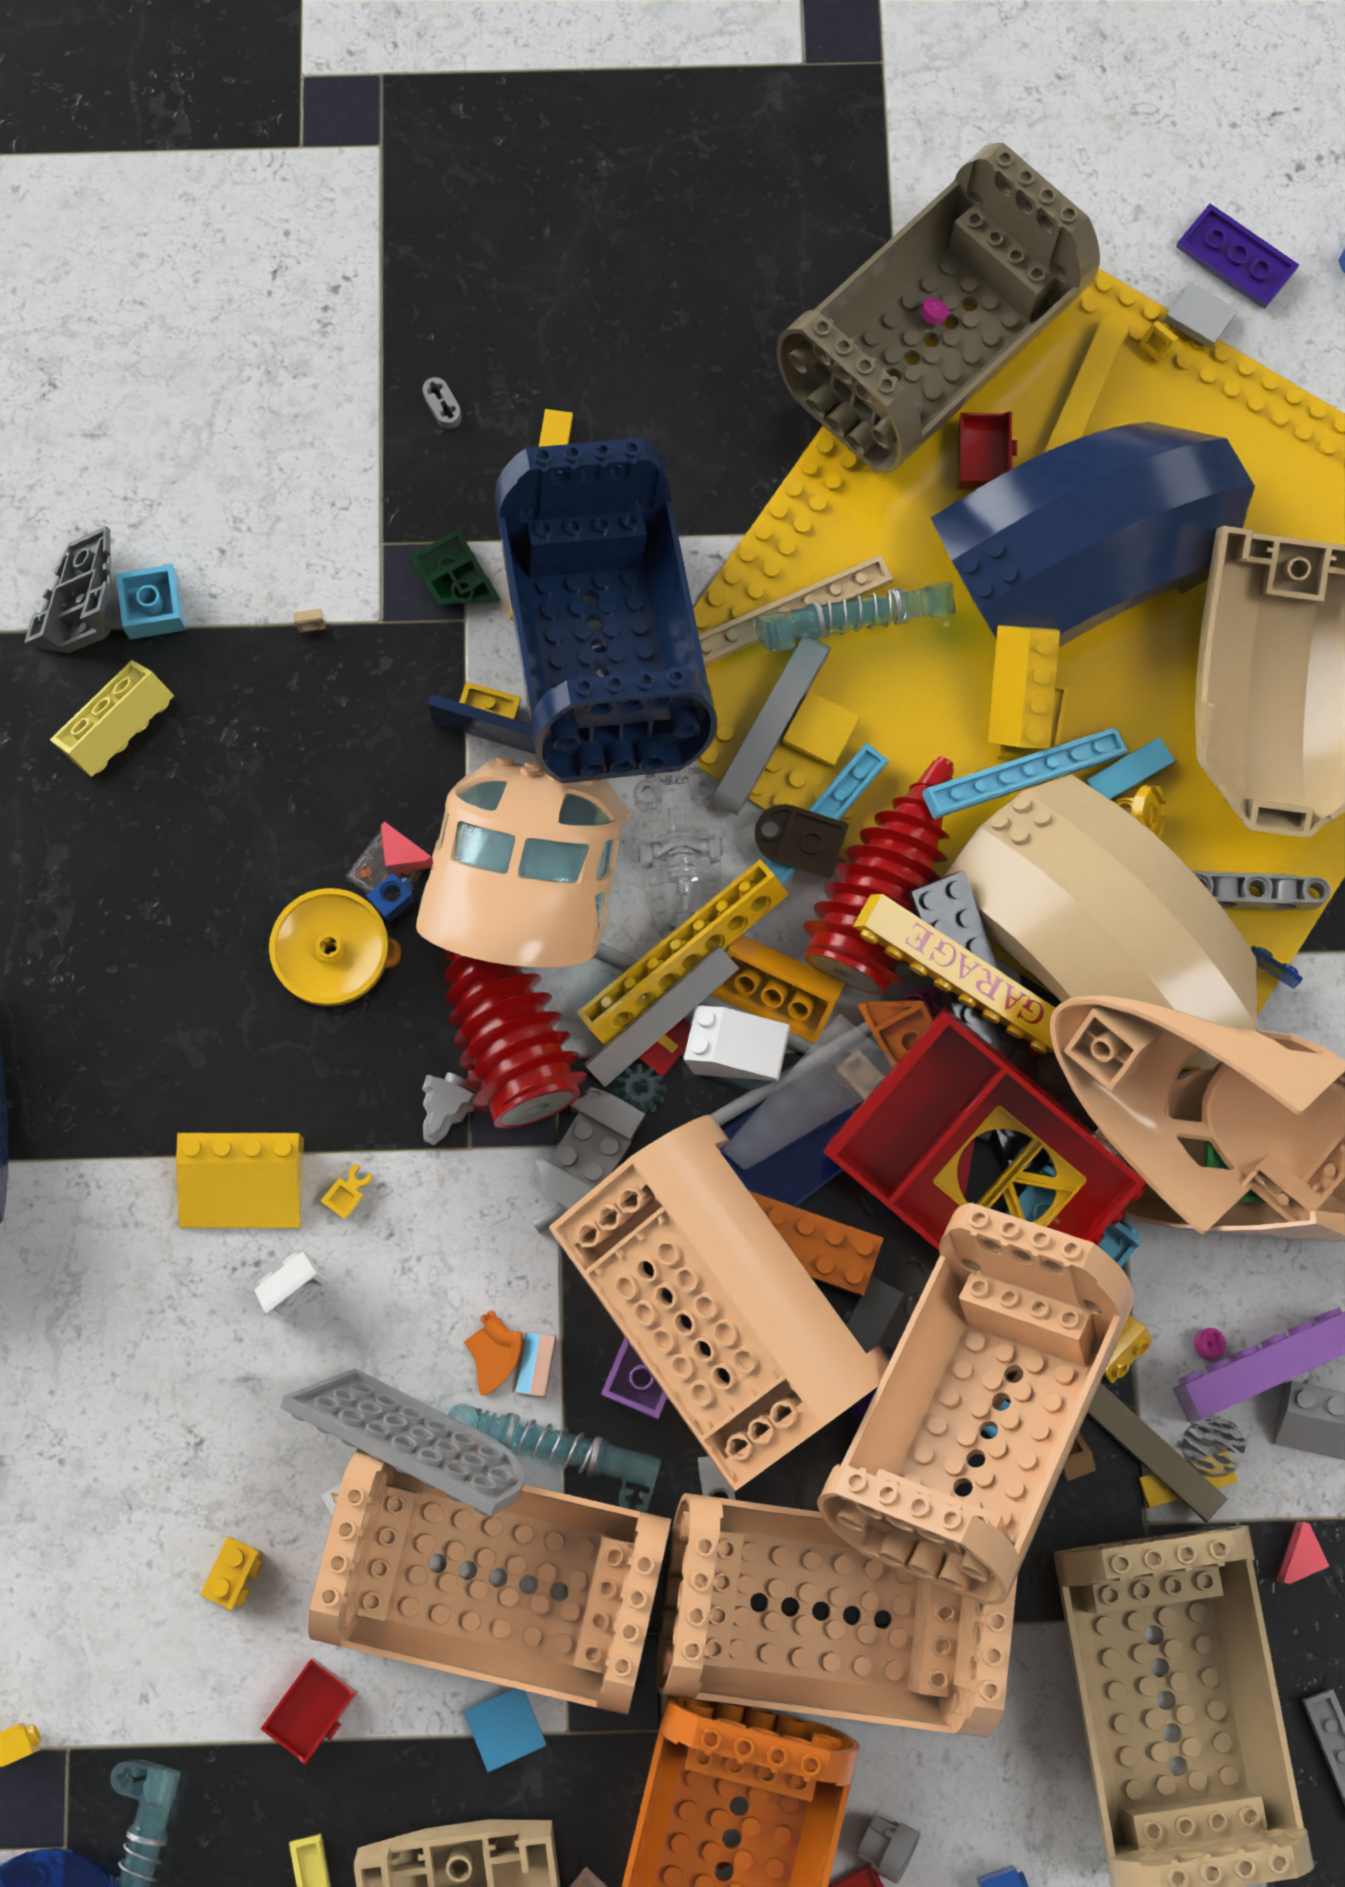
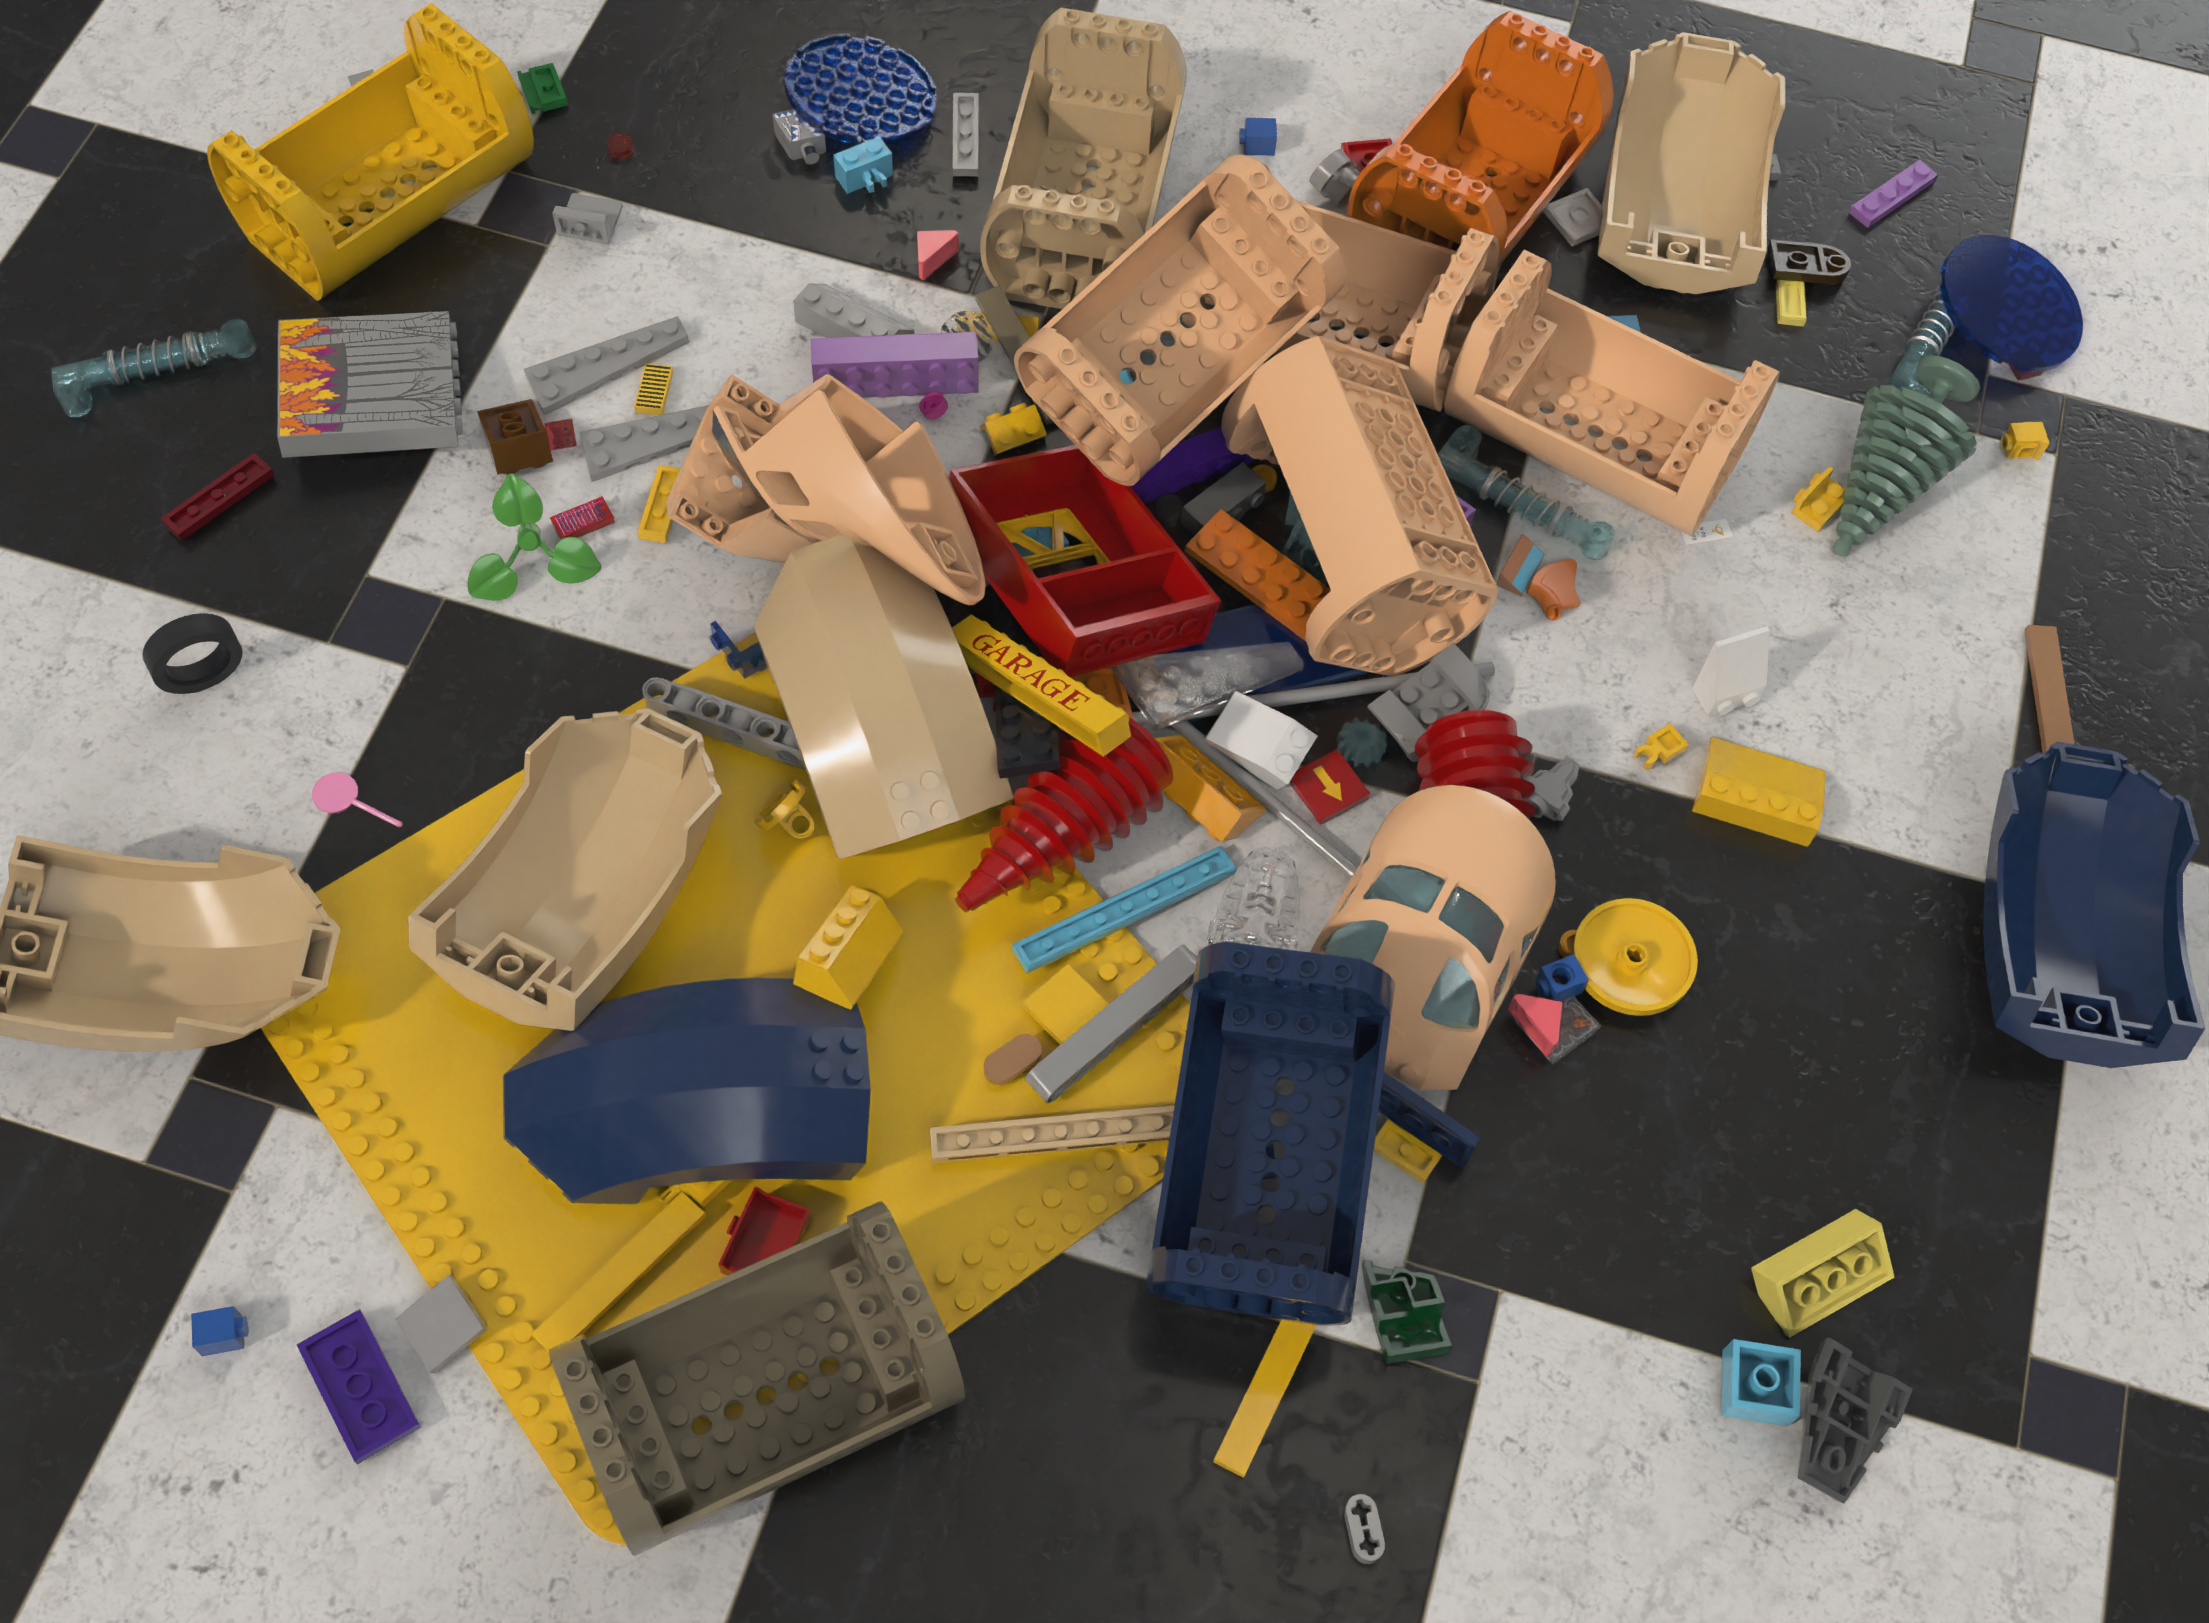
camera: 165 degrees left, 15 degrees down
red container [260,1658,358,1764] -> none
light grey plate [280,1368,525,1516] -> none
tan tile [293,608,326,633] -> none
yellow brick [577,859,789,1046] -> none
light grey tile [584,945,739,1087] -> none
dark brown tile [755,804,849,880] -> none
clear light blue piece [756,582,956,651] -> none
dark pink tile [920,298,949,325] -> none
medium azure tile [921,727,1128,819] -> none
medium azure tile [1085,737,1175,800] -> none
yellow tile [1138,320,1178,362] -> none
none -> medium nougat tile [984,1034,1042,1085]
none -> sand green plant [1832,355,1981,557]

